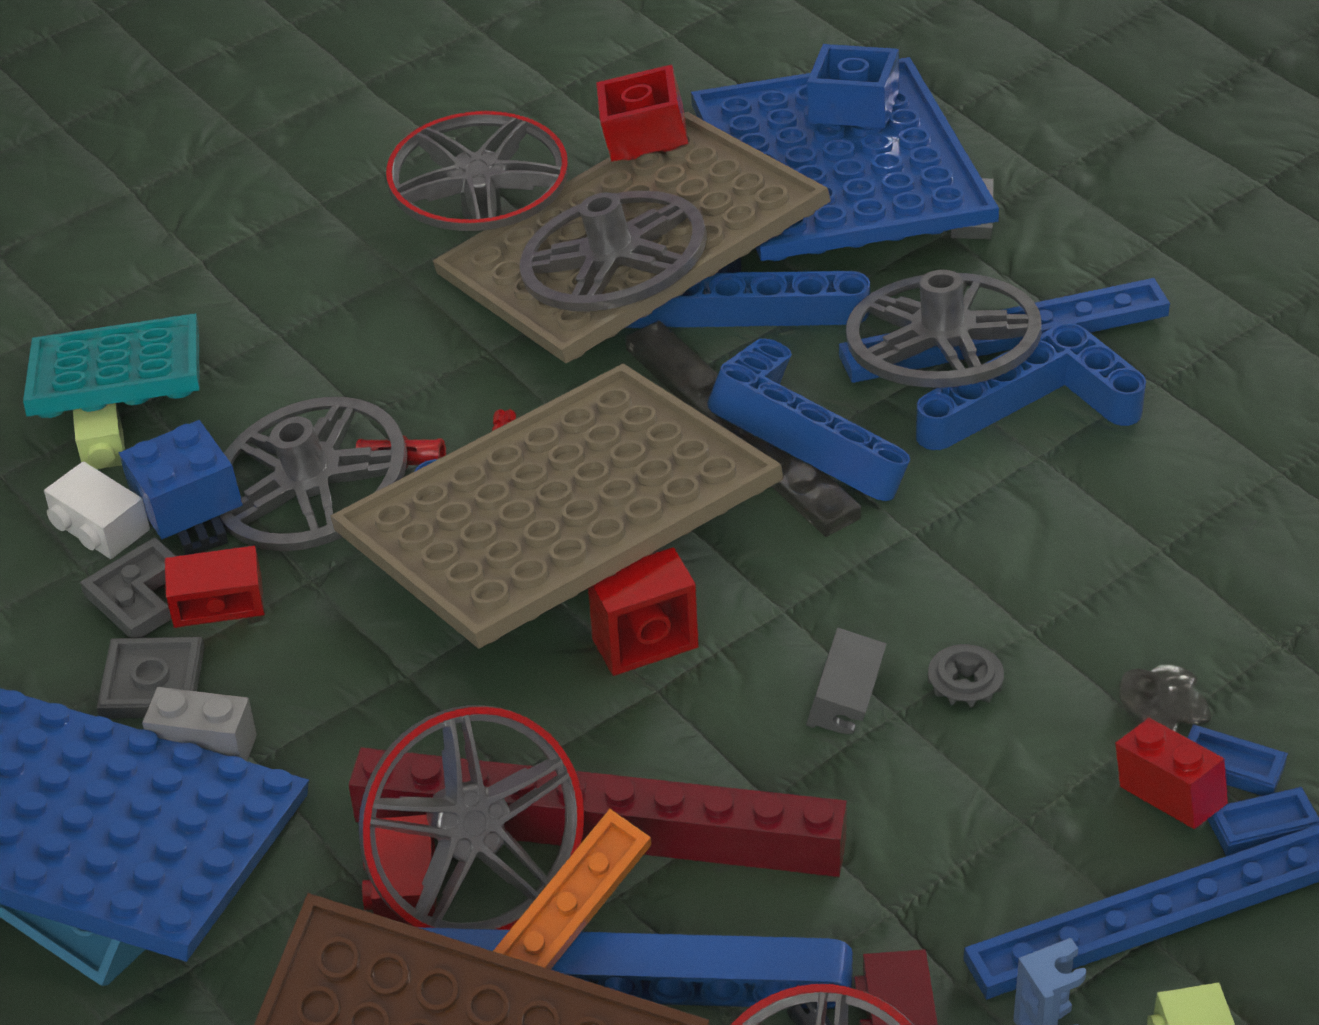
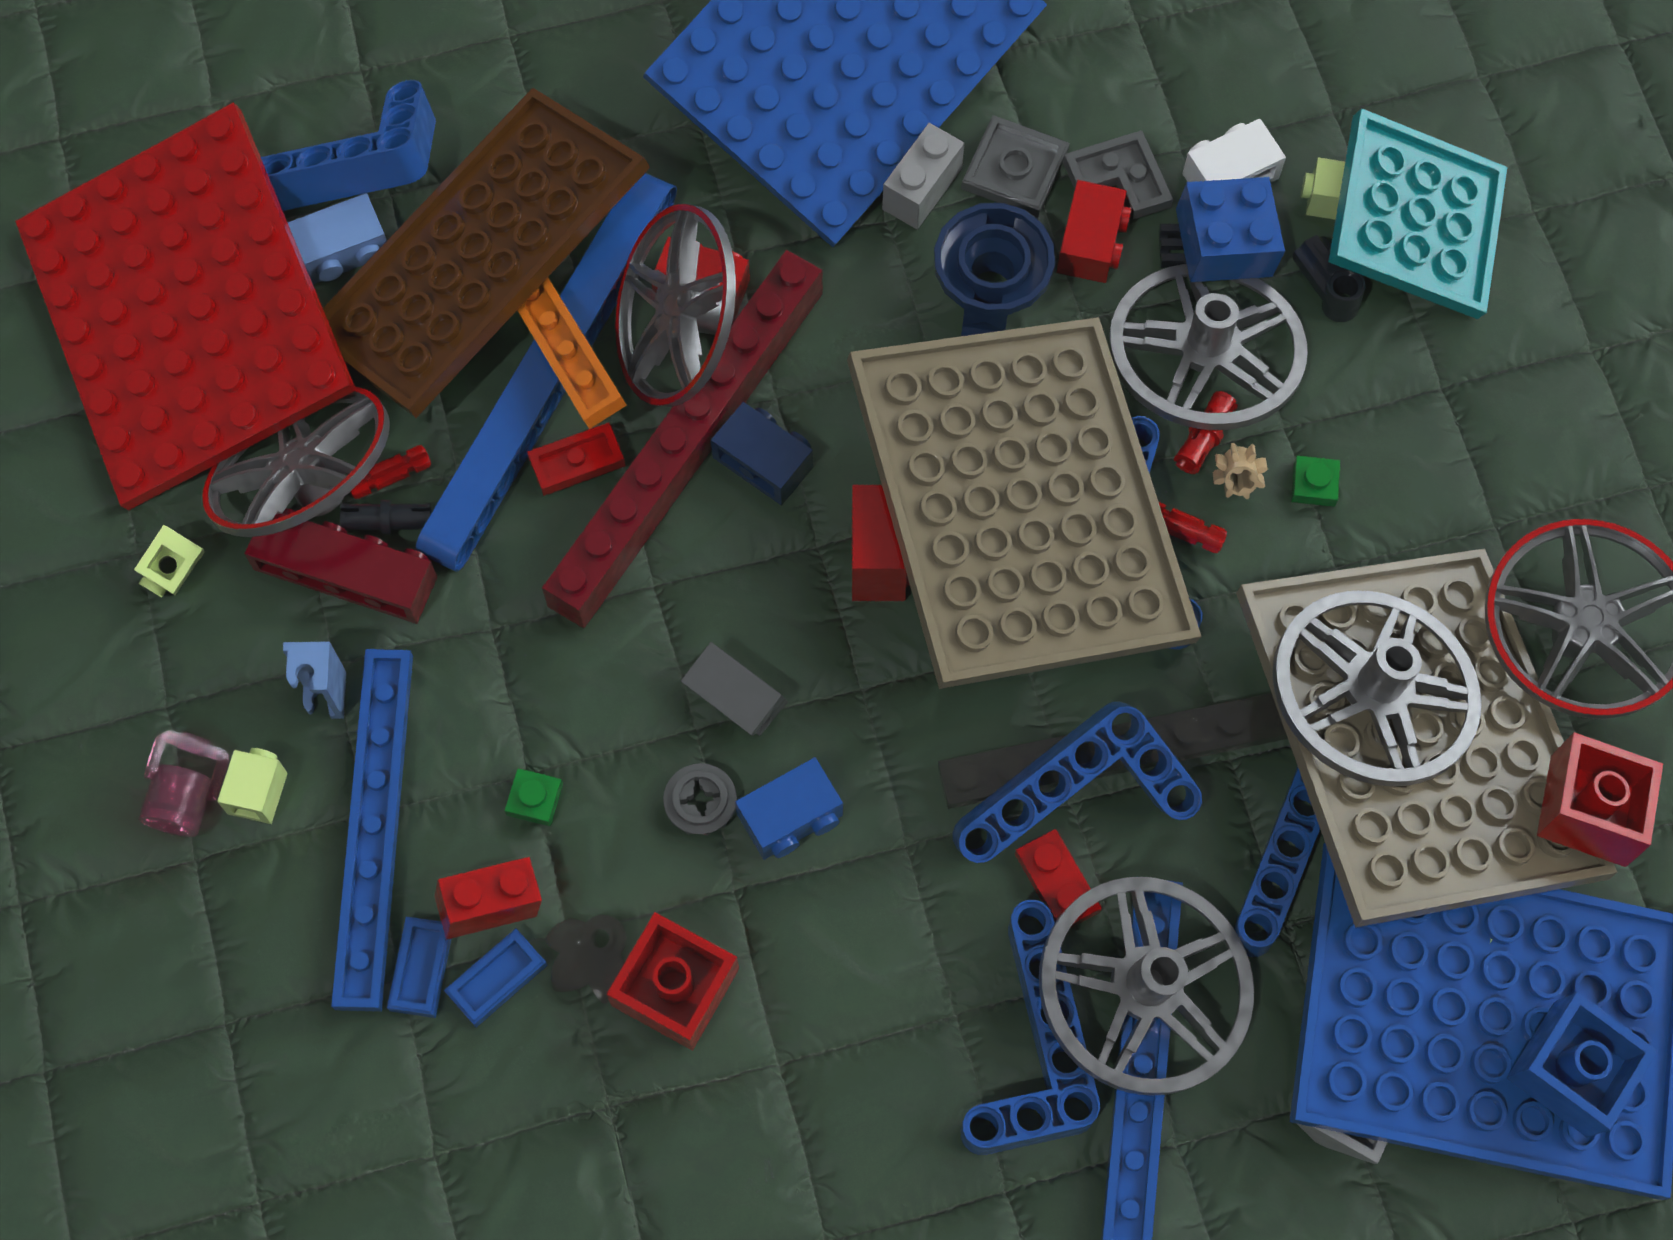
camera: 110 degrees right, 25 degrees up
none -> green plate [504,768,563,826]
none -> red plate [527,422,626,496]
none -> red brick [606,912,739,1051]
none -> dark blue brick [711,402,813,506]
none -> blue brick [735,757,843,860]
none -> dark blue piece [934,203,1055,336]
none -> red plate [1015,829,1102,928]
none -> tan gear [1212,443,1268,499]
none -> green plate [1291,455,1340,507]
none -> black piece [1292,235,1365,322]

